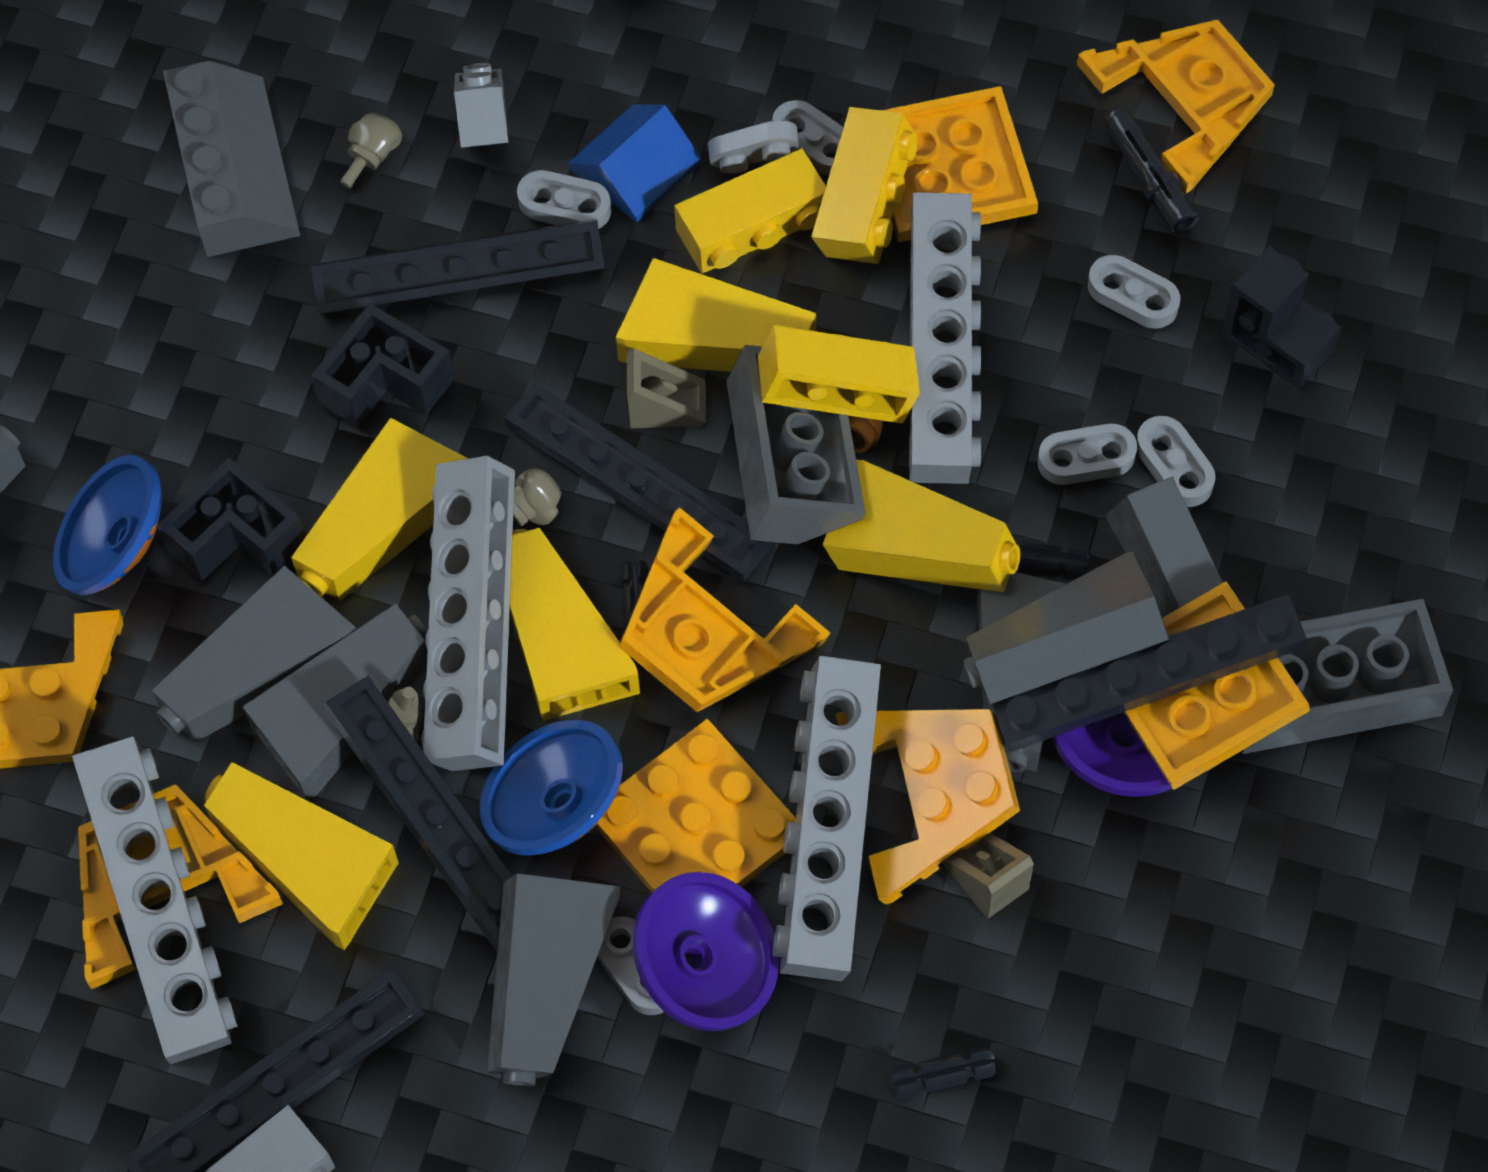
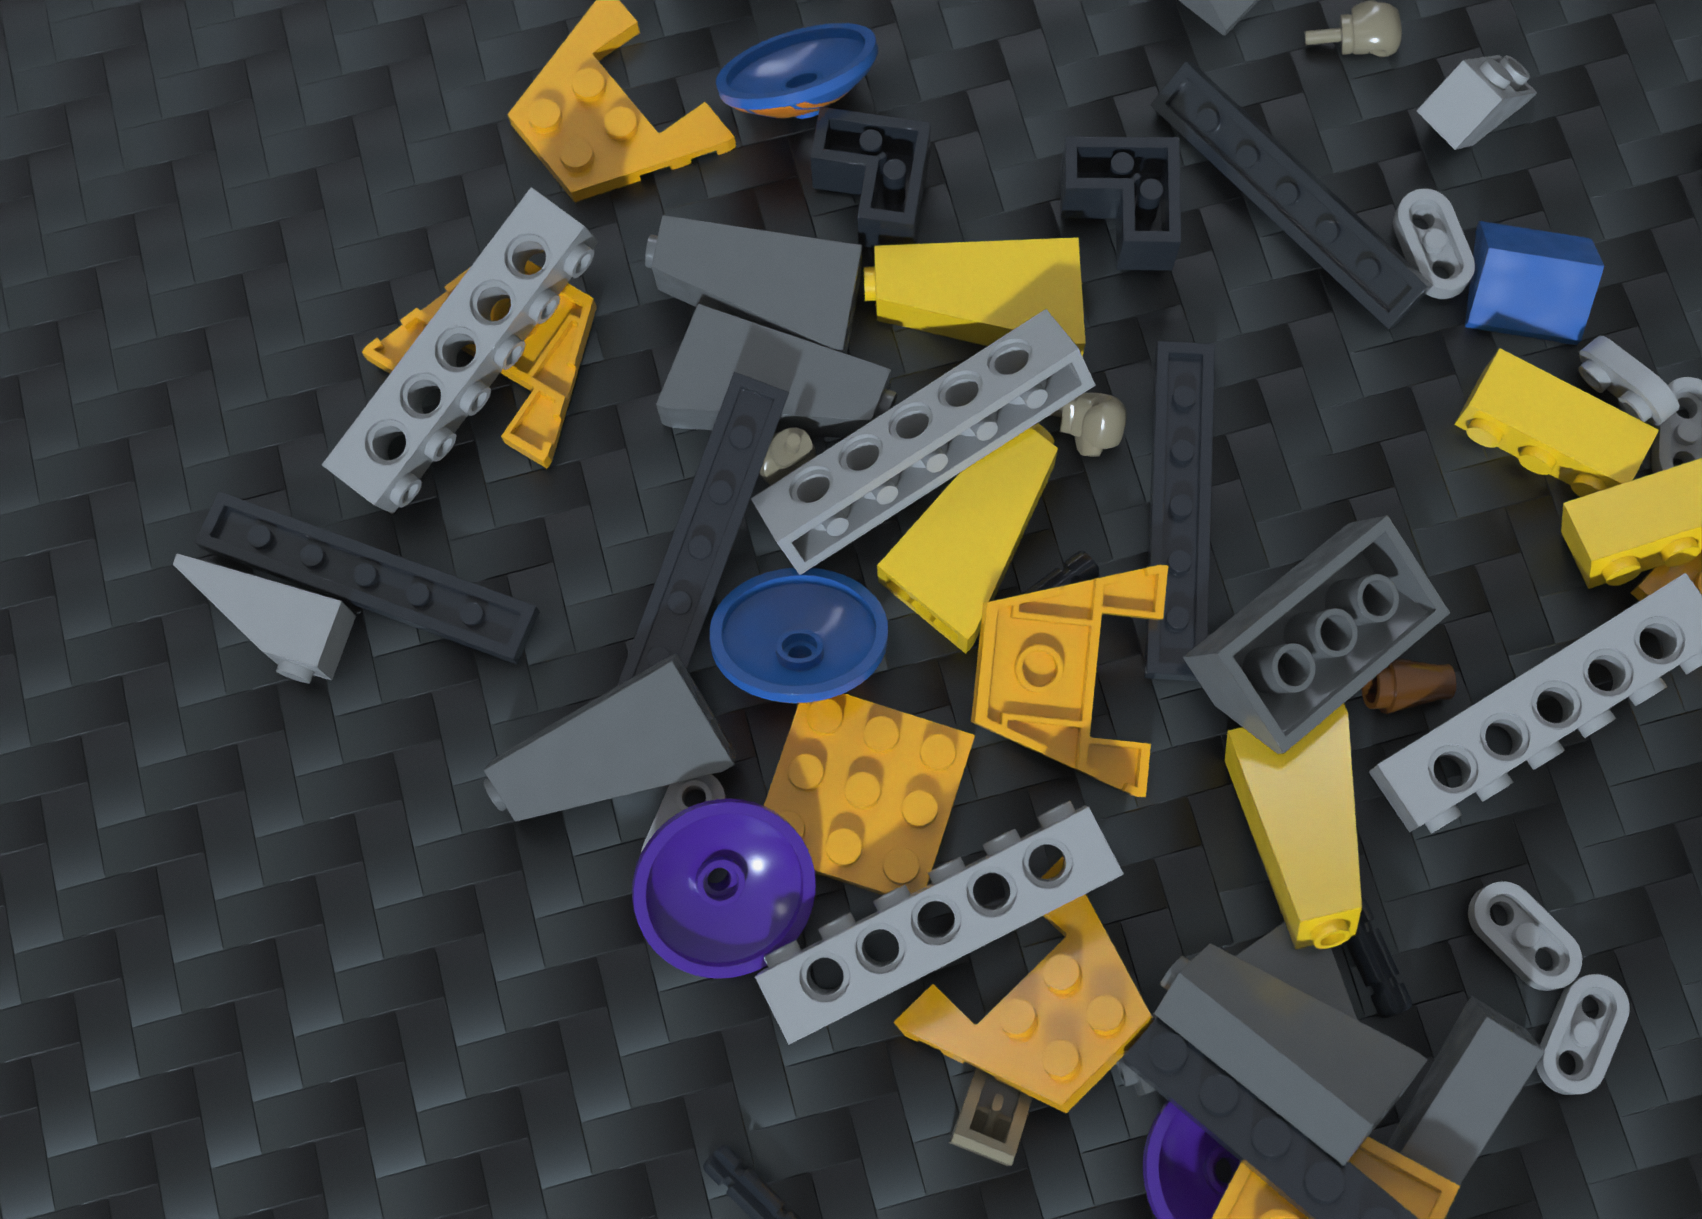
camera: 60 degrees right, 10 degrees up
yellow slope [204,762,399,950] -> none
yellow slope [616,258,816,372] -> none
dark tan slope [627,348,706,428] -> none
yellow brick [758,325,920,424] -> none

